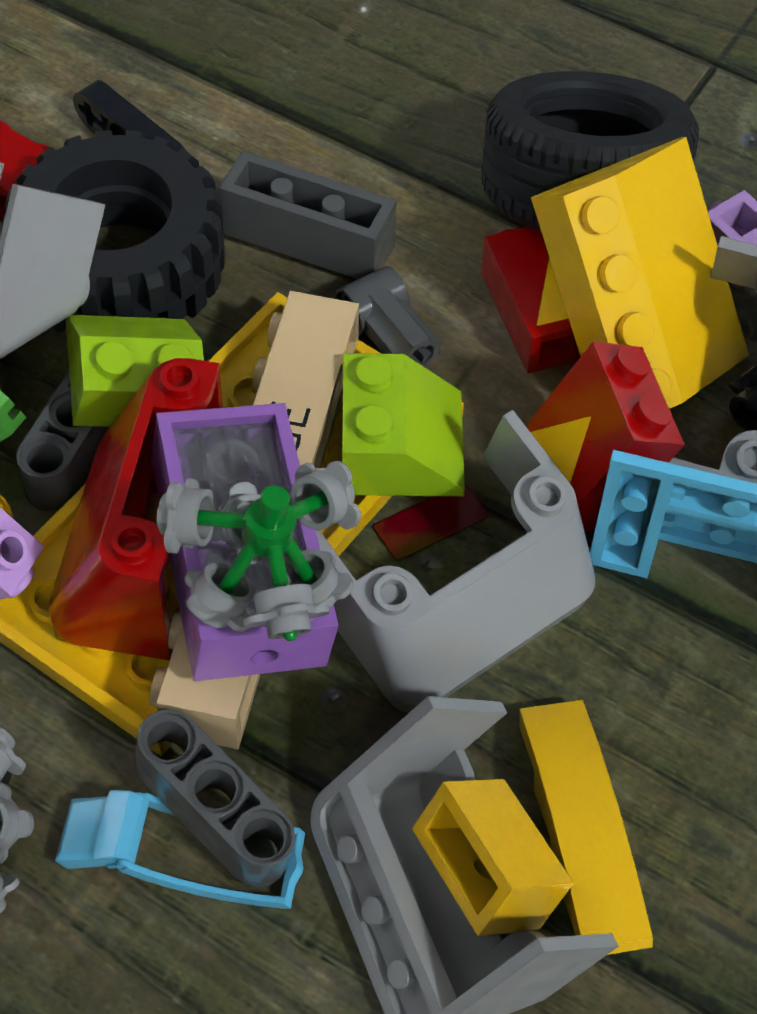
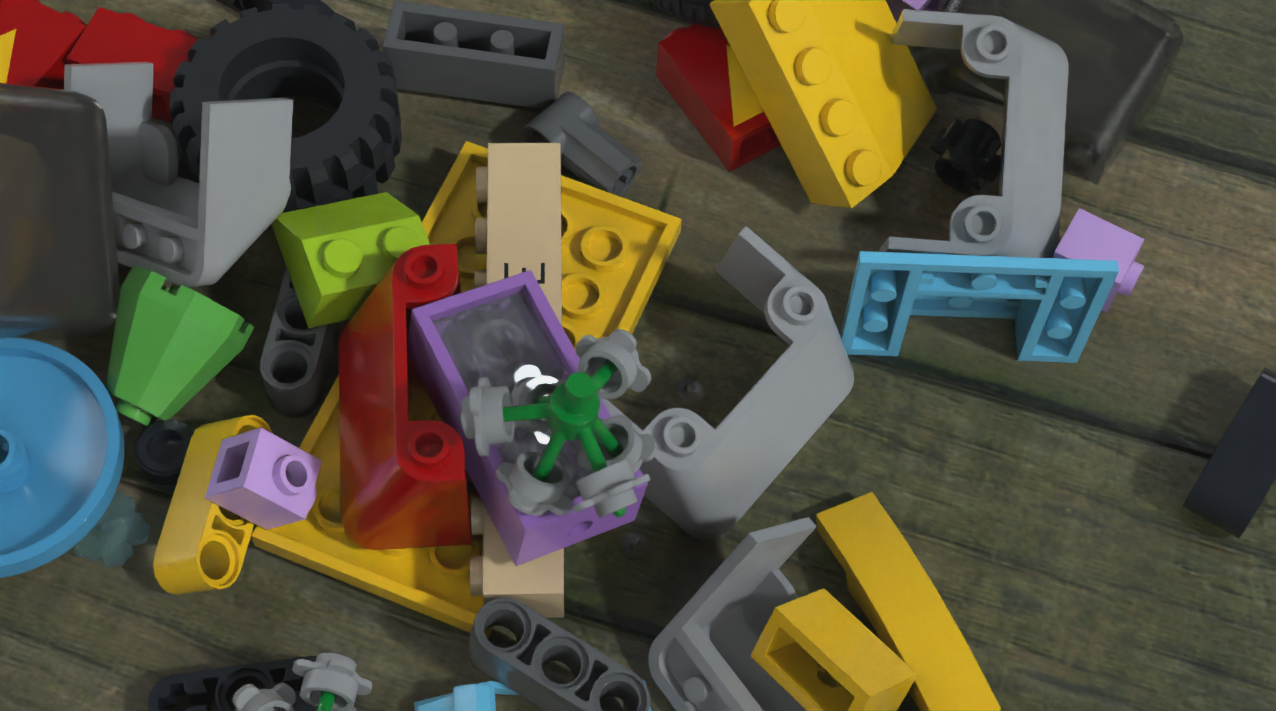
camera: 15 degrees left, 5 degrees up
lime slope [342,353,465,497] -> none
dark red sticker [374,483,488,560] -> none
red brick [526,341,685,532] -> none

